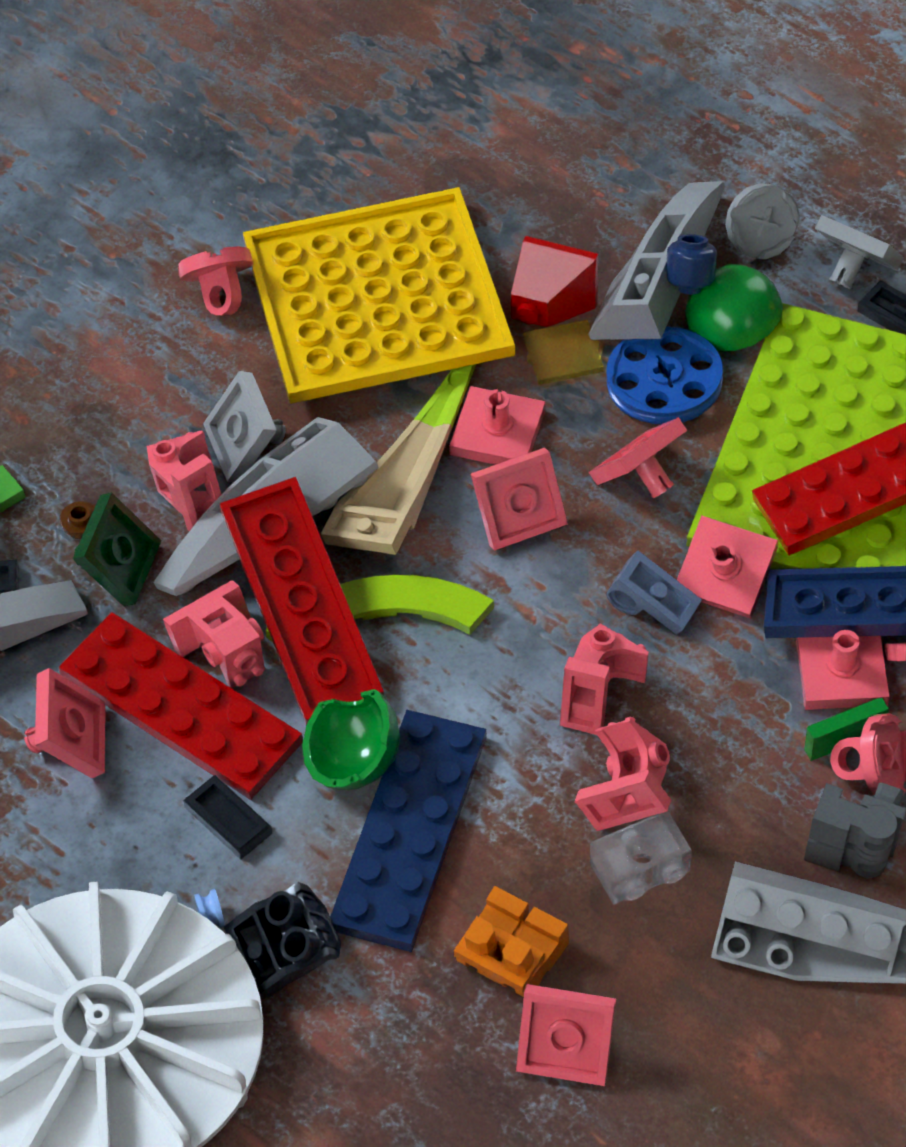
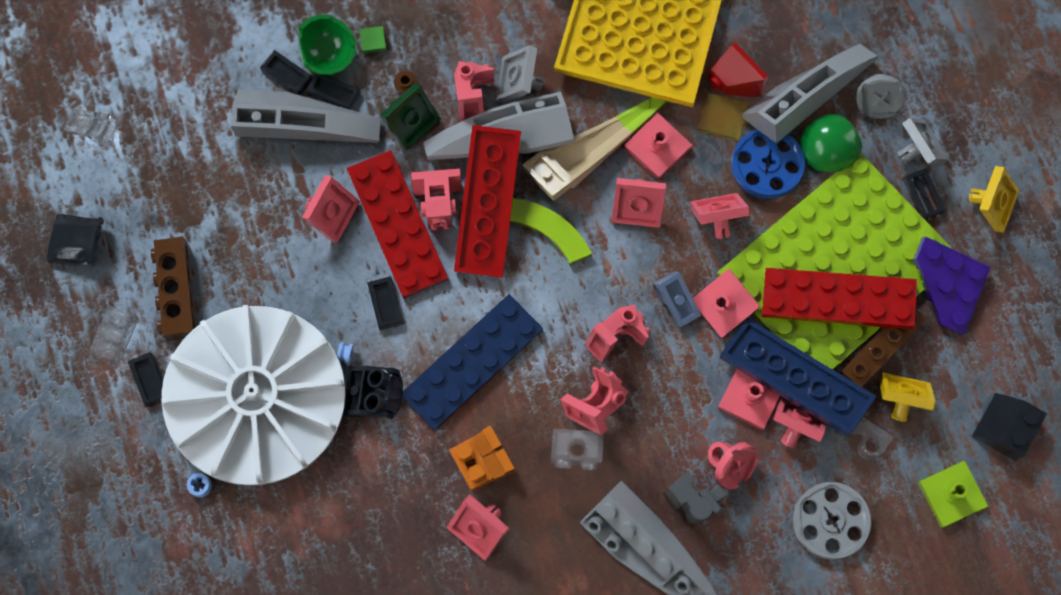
camera: 25 degrees right, 20 degrees up
green cylinder [302,689,400,790] -> none
dark blue head [666,234,717,294] -> none
green tile [804,698,889,761] -> none

